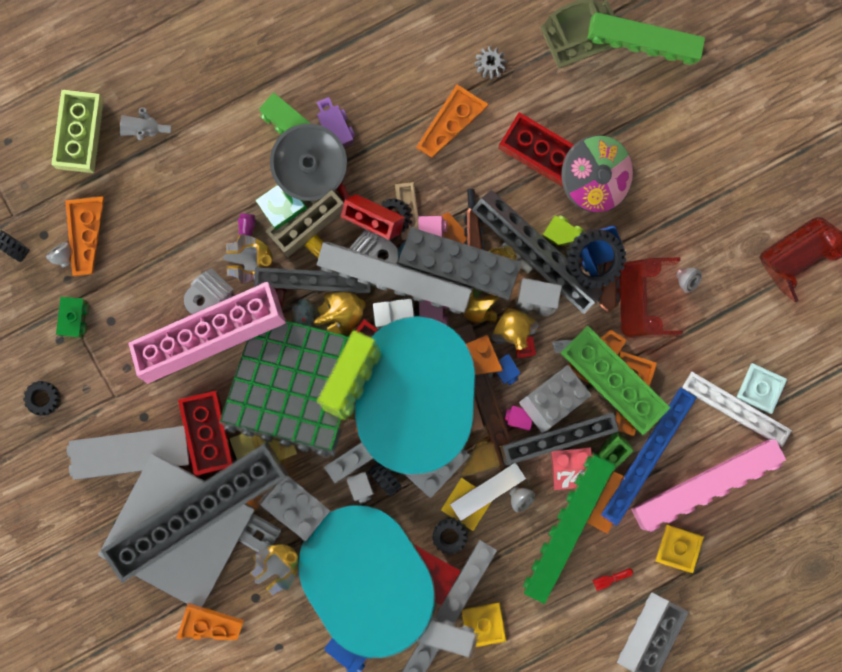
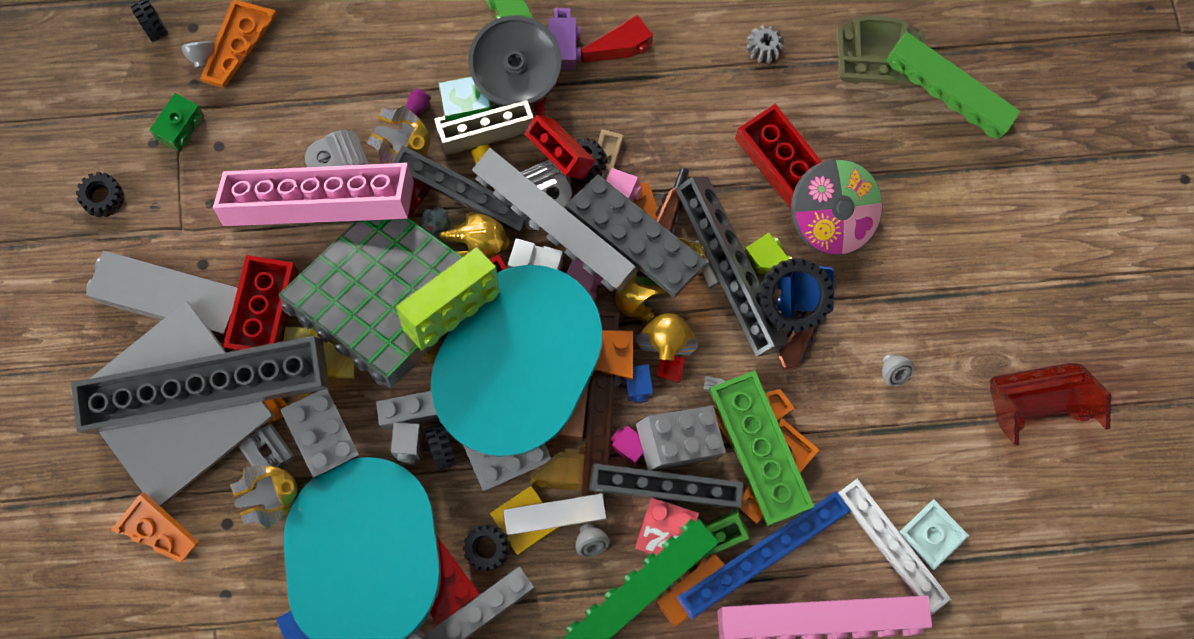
camera: 20 degrees right, 10 degrees down
orange wing [416,85,489,158] -> none
light grey brick [515,278,562,317] -> none
clear red windscreen [619,257,683,338] -> none
none -> red slope [581,14,653,63]

